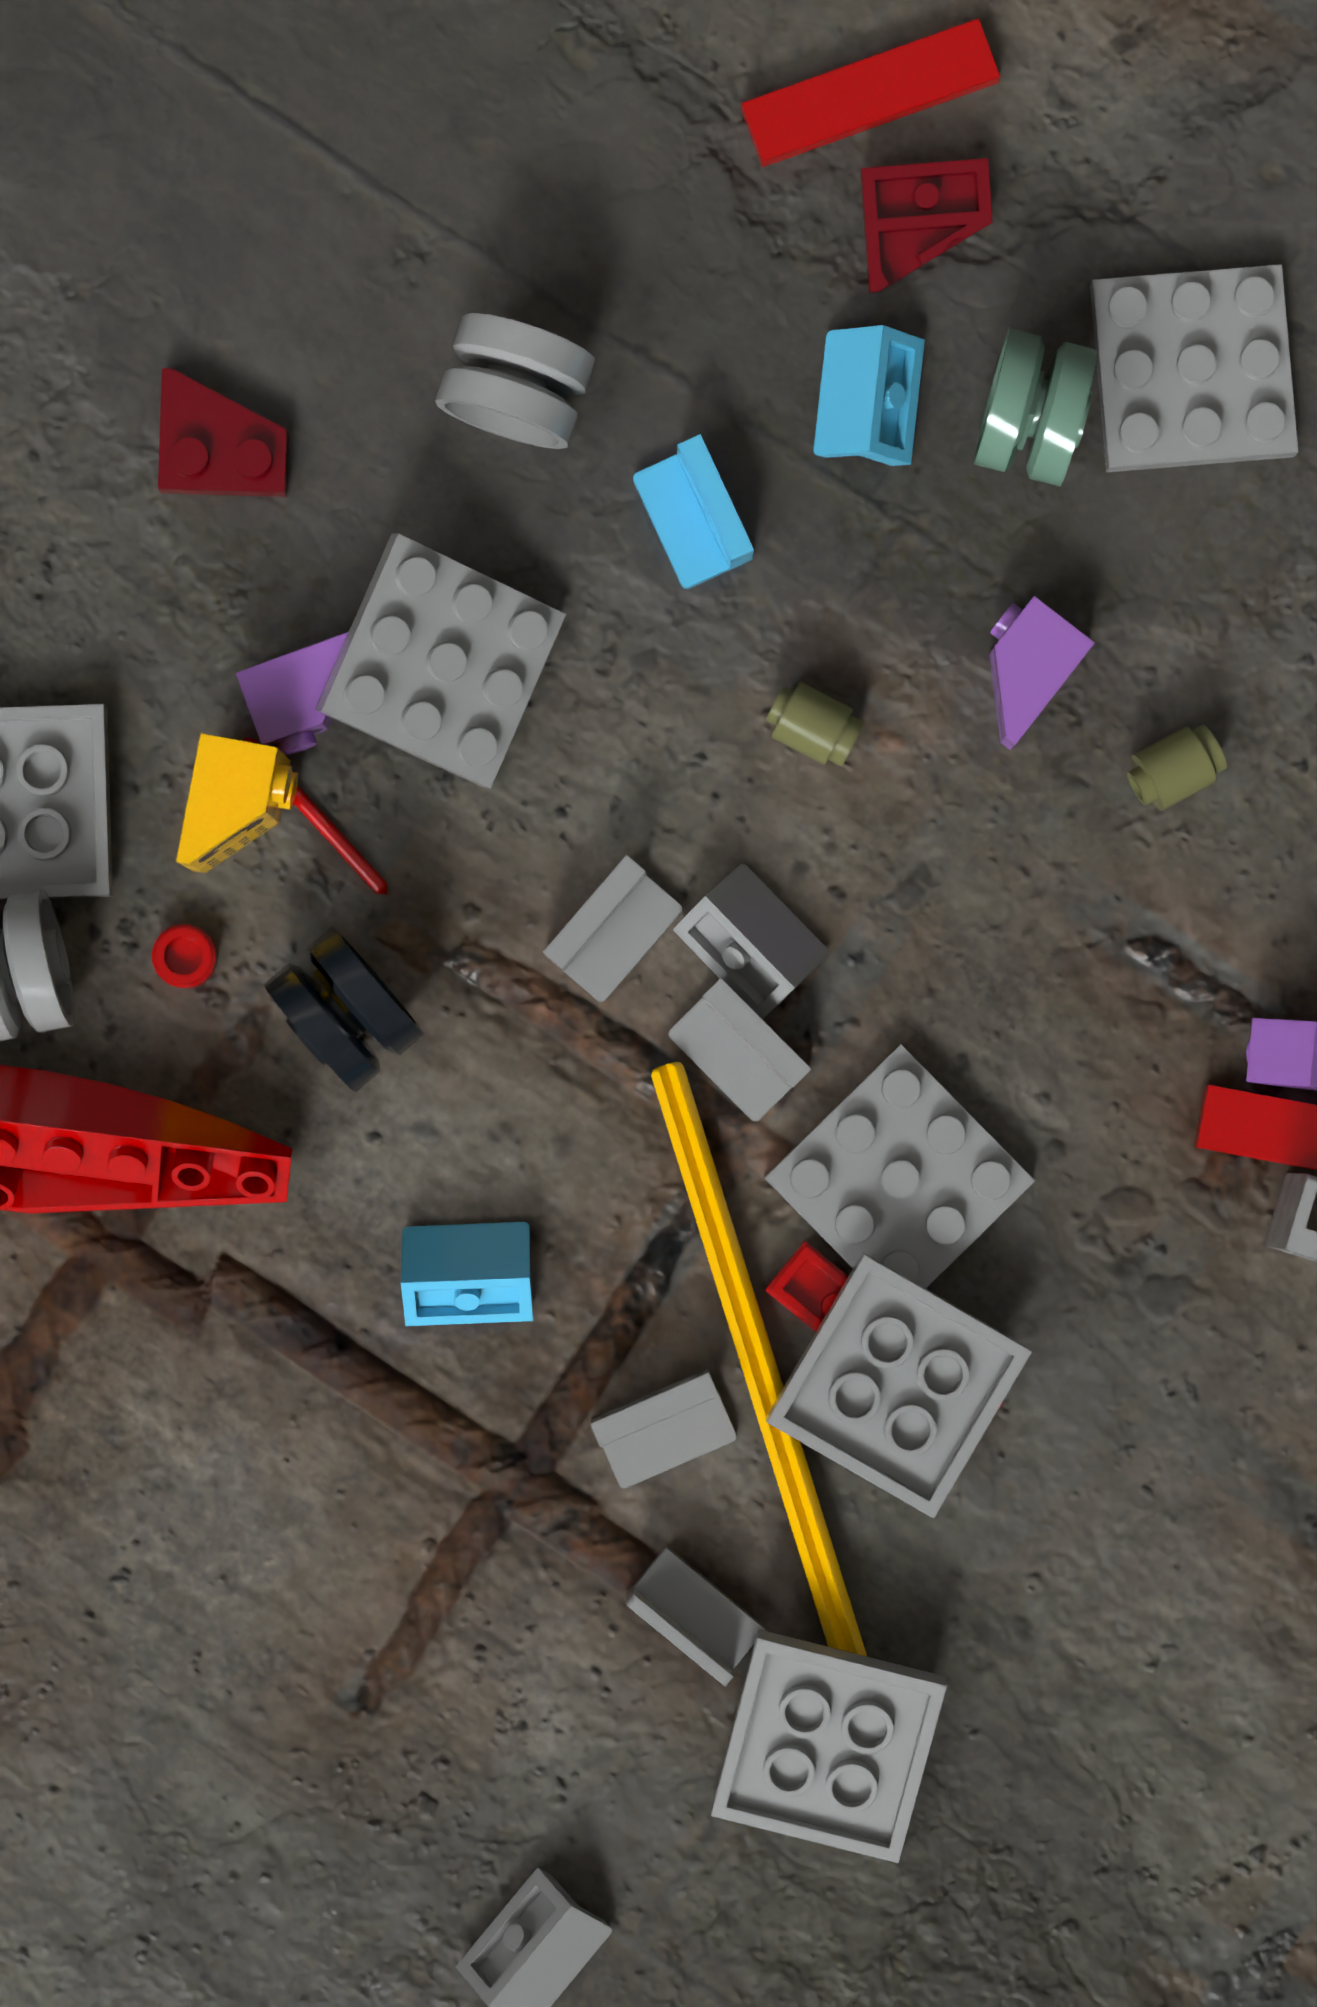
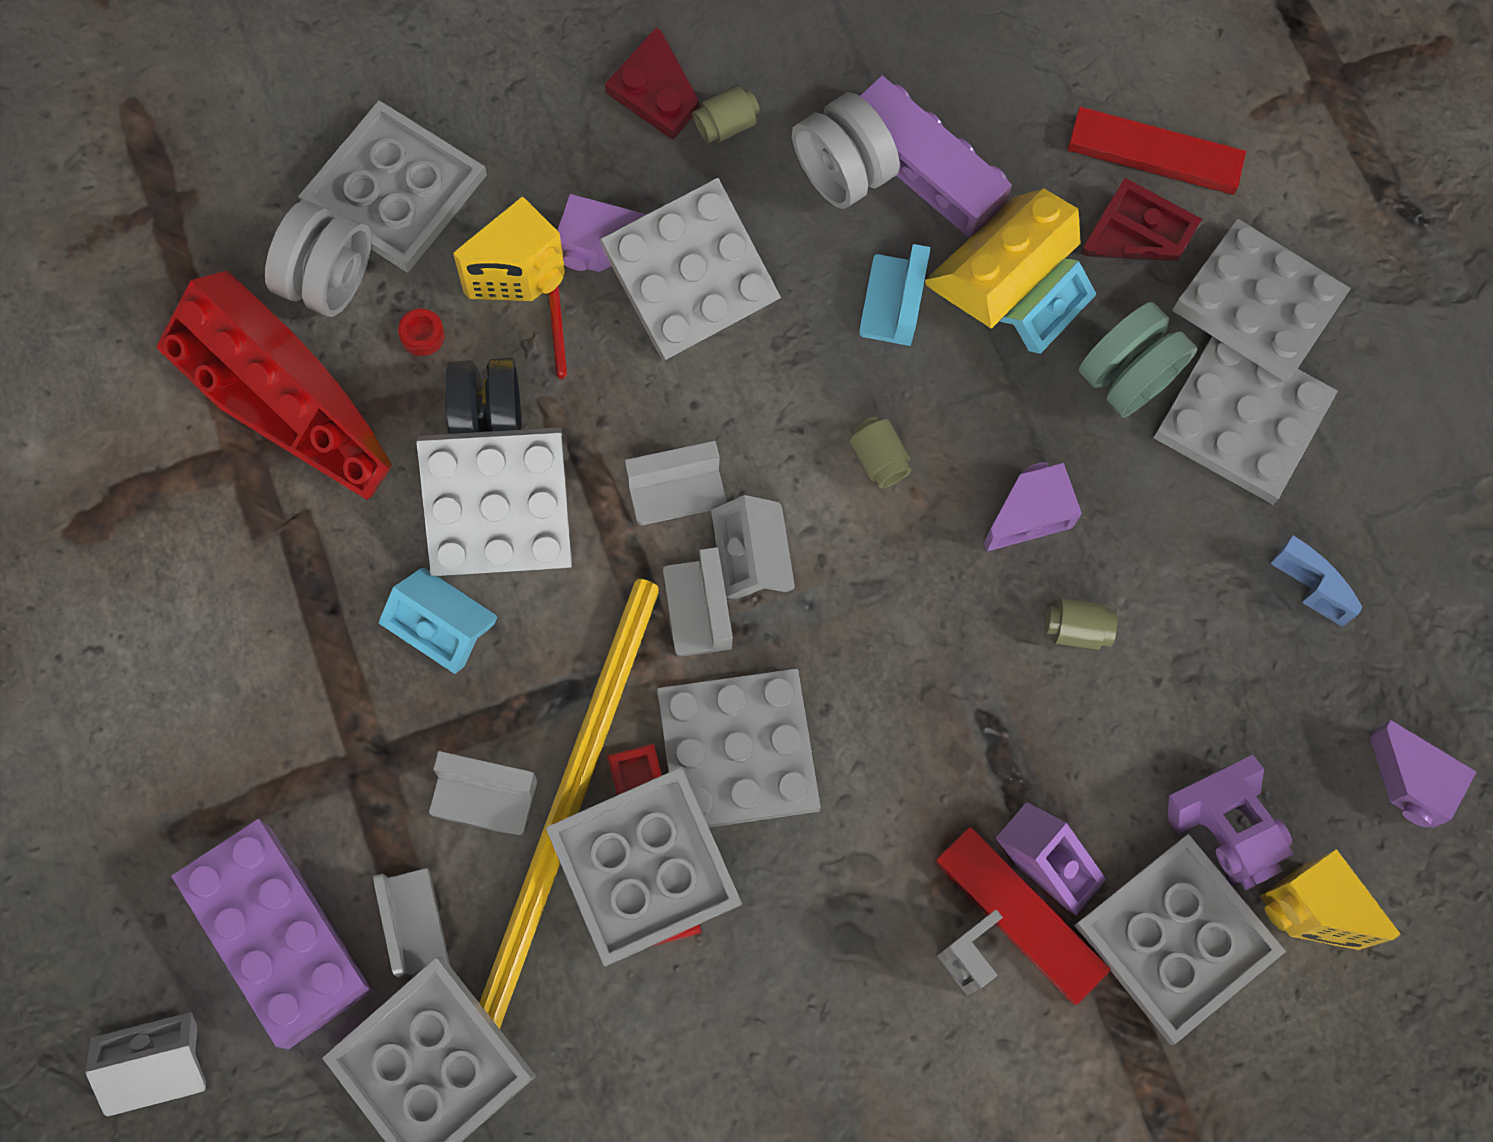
camera: 30 degrees right, 15 degrees down
none -> medium lavender brick [171,819,374,1050]
none -> plate [416,427,572,576]
none -> olive brick [692,85,760,144]
none -> medium lavender brick [860,75,1012,238]
none -> yellow slope [925,188,1081,329]
none -> light grey plate [1172,219,1351,383]

